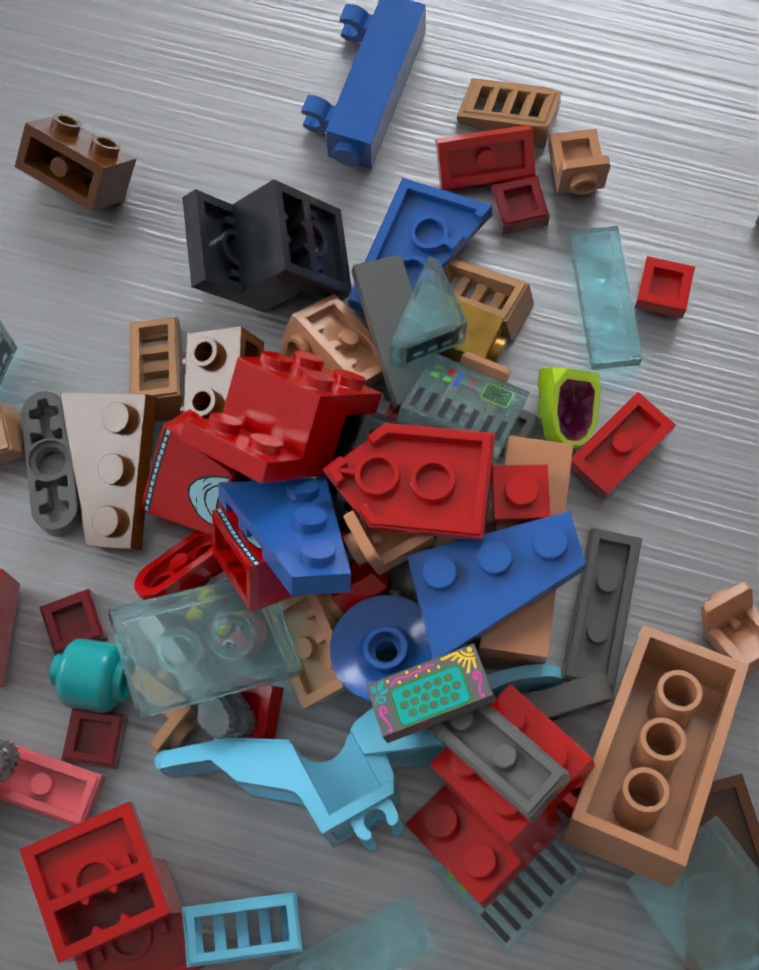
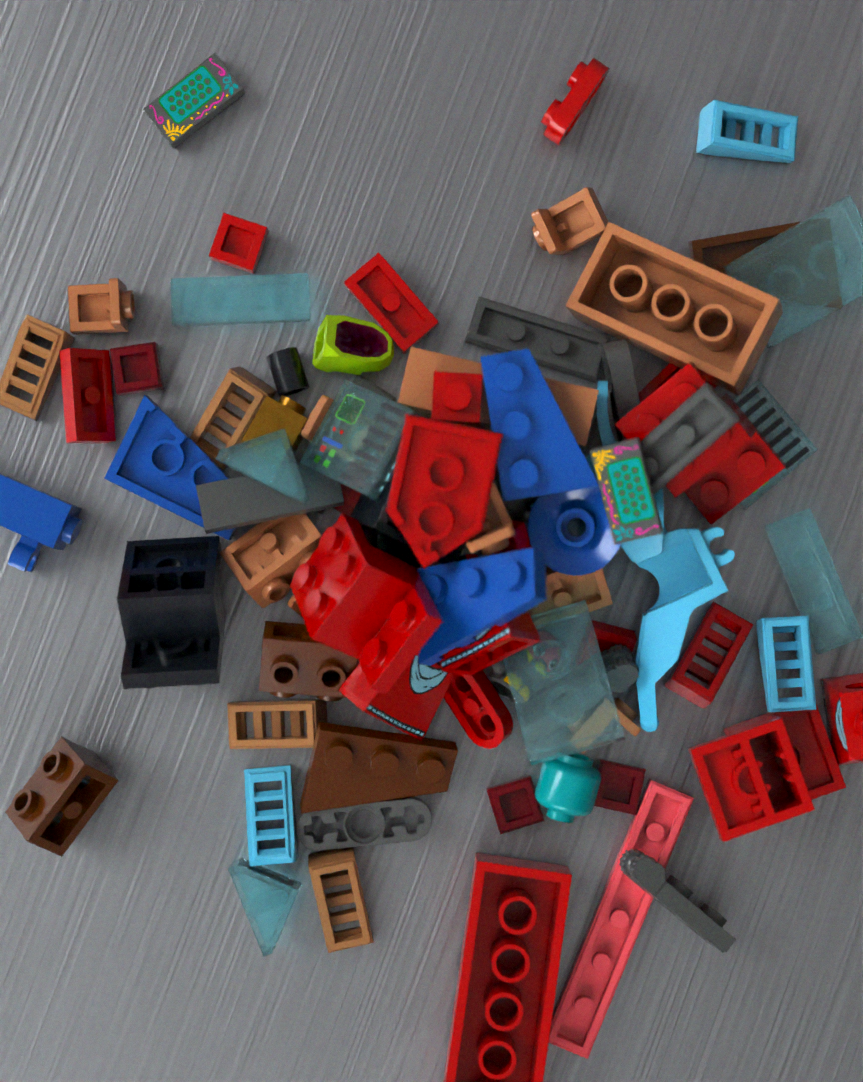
camera: 85 degrees left, 15 degrees up
none -> medium azure slope [244,765,299,866]
none -> black hinge [266,347,310,397]
none -> red slope [664,601,754,708]

